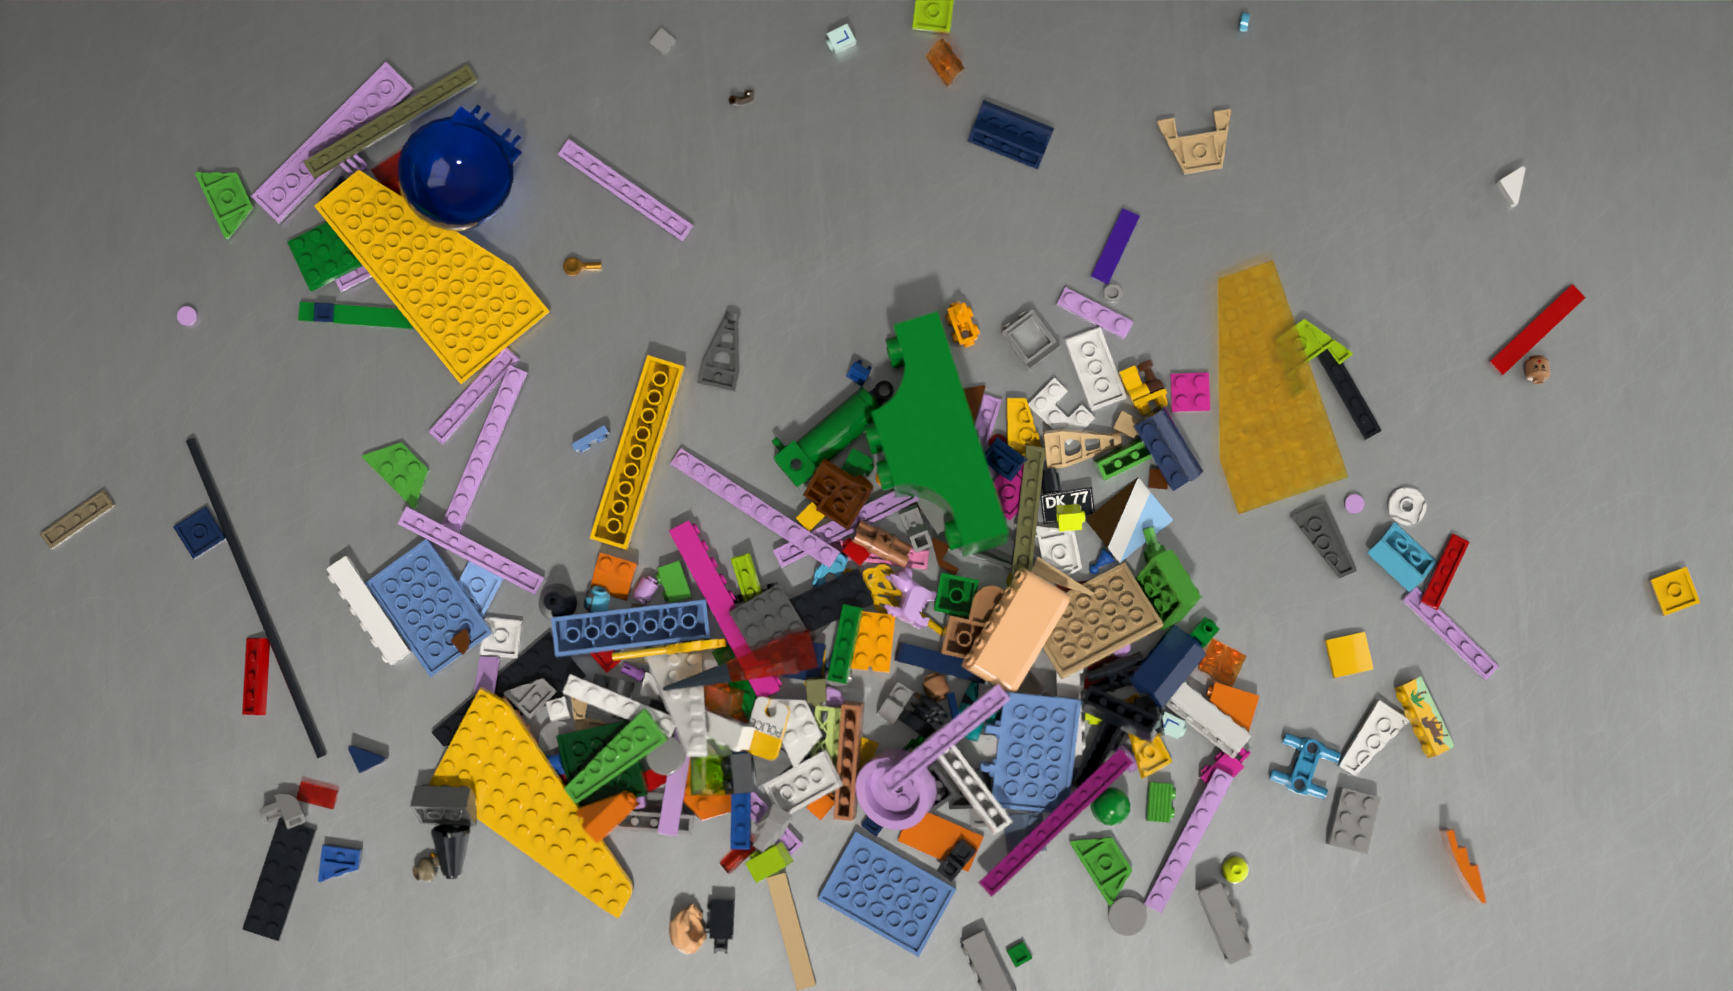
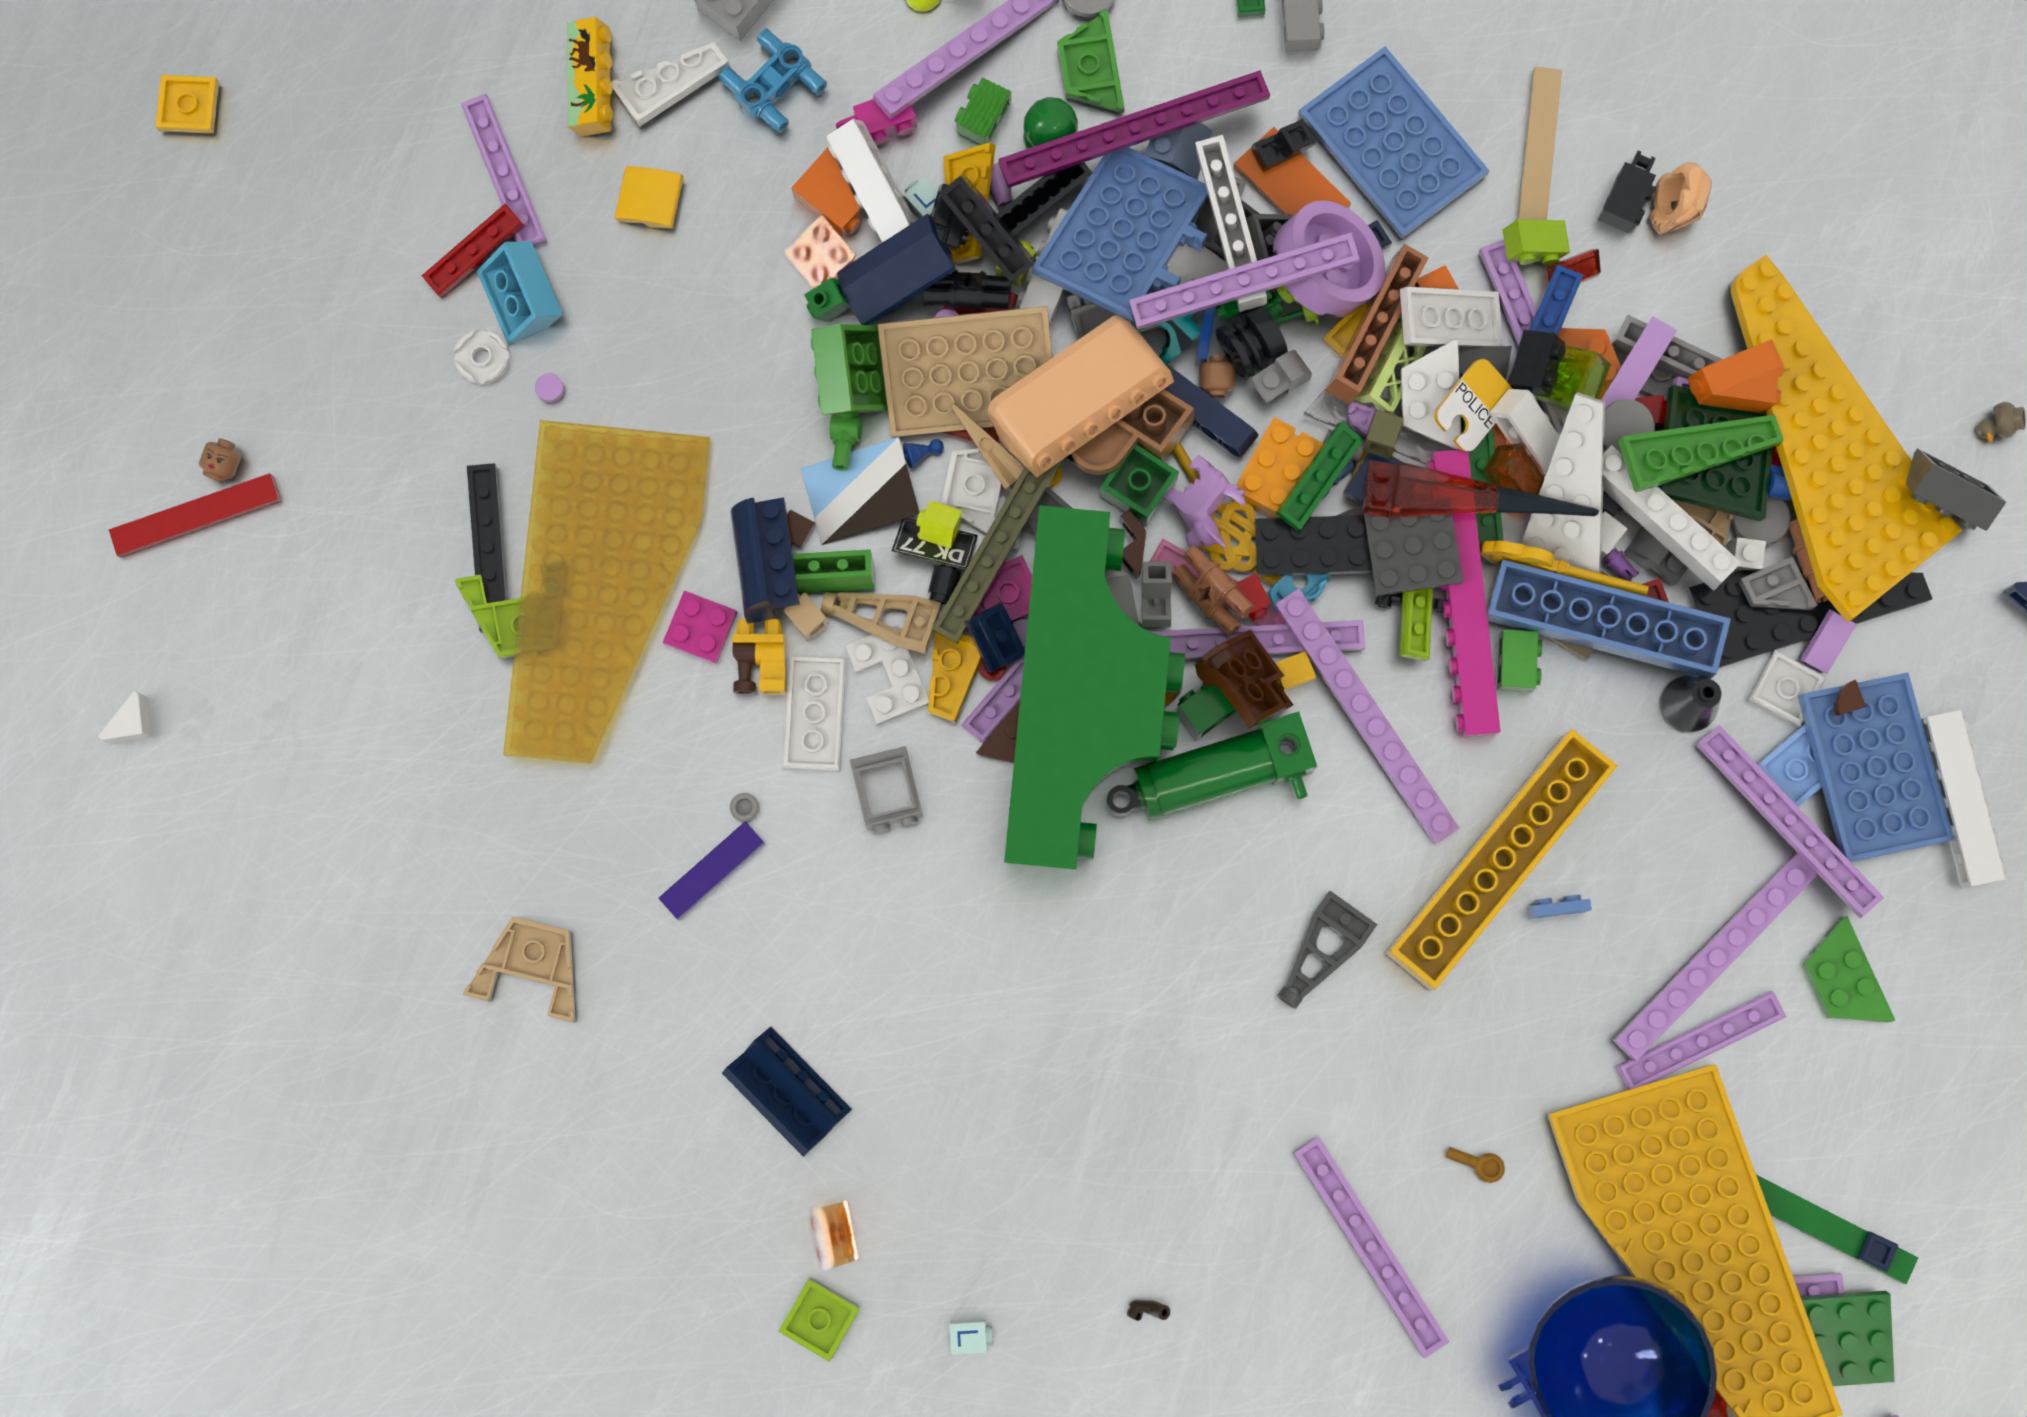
camera: 155 degrees left, 5 degrees down
black cone [431,825,470,879] -> none
medium azure head [584,586,611,613] -> none
orange slope [590,552,638,601] -> none
lavender brick [632,575,659,605] -> none
light grey connector [753,803,793,852] -> none
blue tile [846,359,872,386] -> none
light orange brick [944,301,980,348] -> none
lavender plate [1056,287,1133,339] -> none
medium azure tile [1239,12,1249,32] -> none
dark grey wing [1290,501,1357,579] -> none

